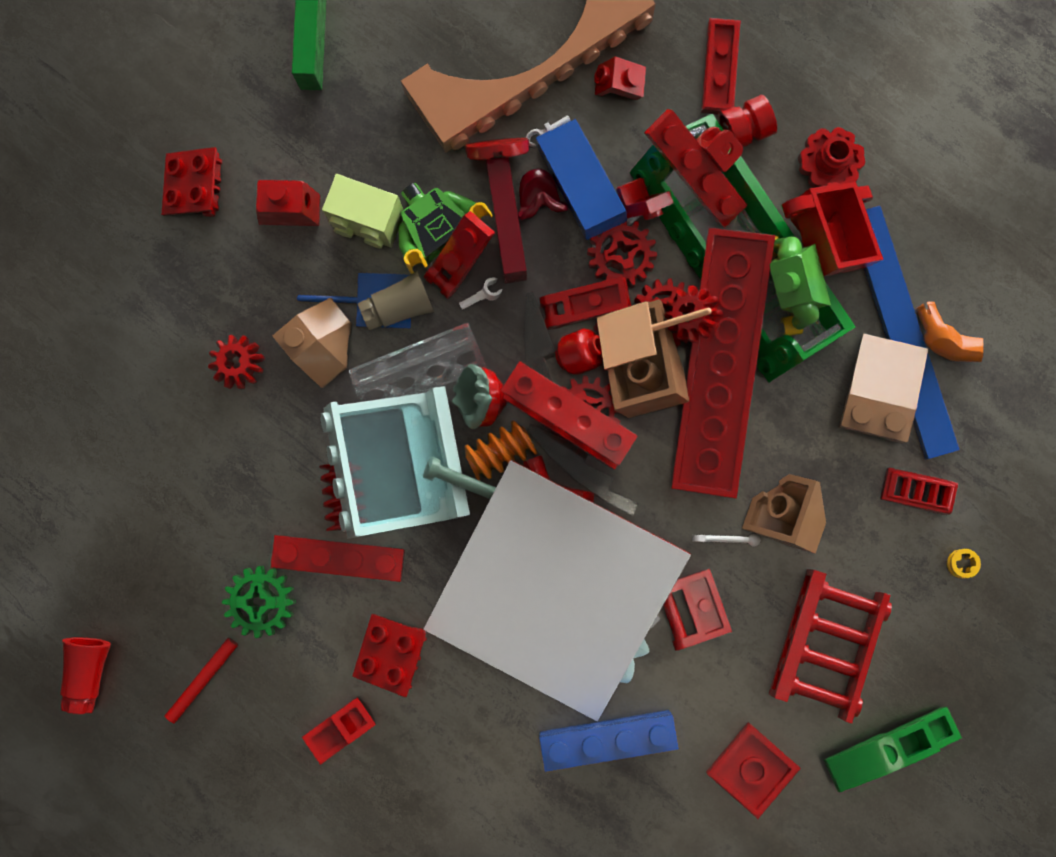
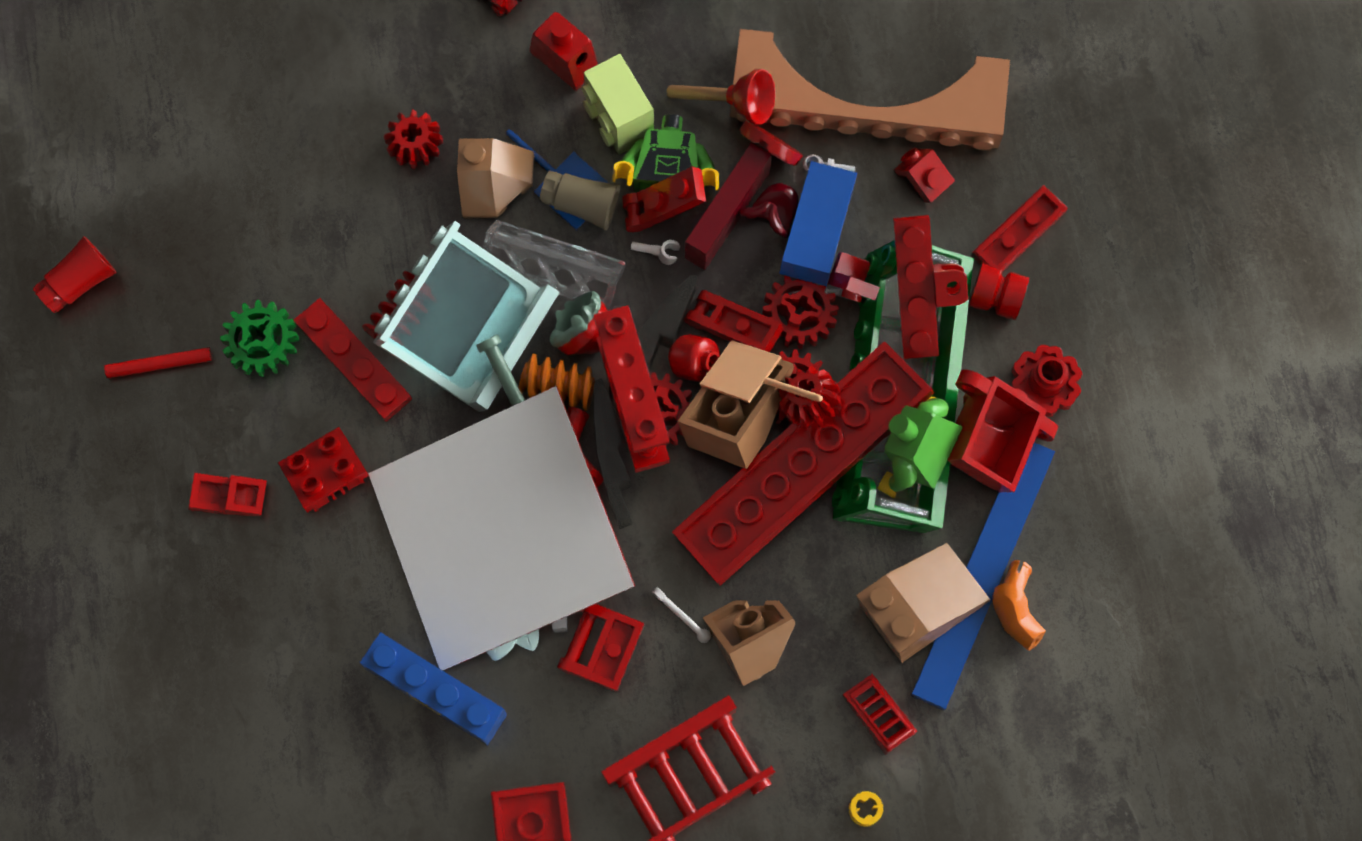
camera: 35 degrees right, 10 degrees down
none -> red piece [667,69,776,125]

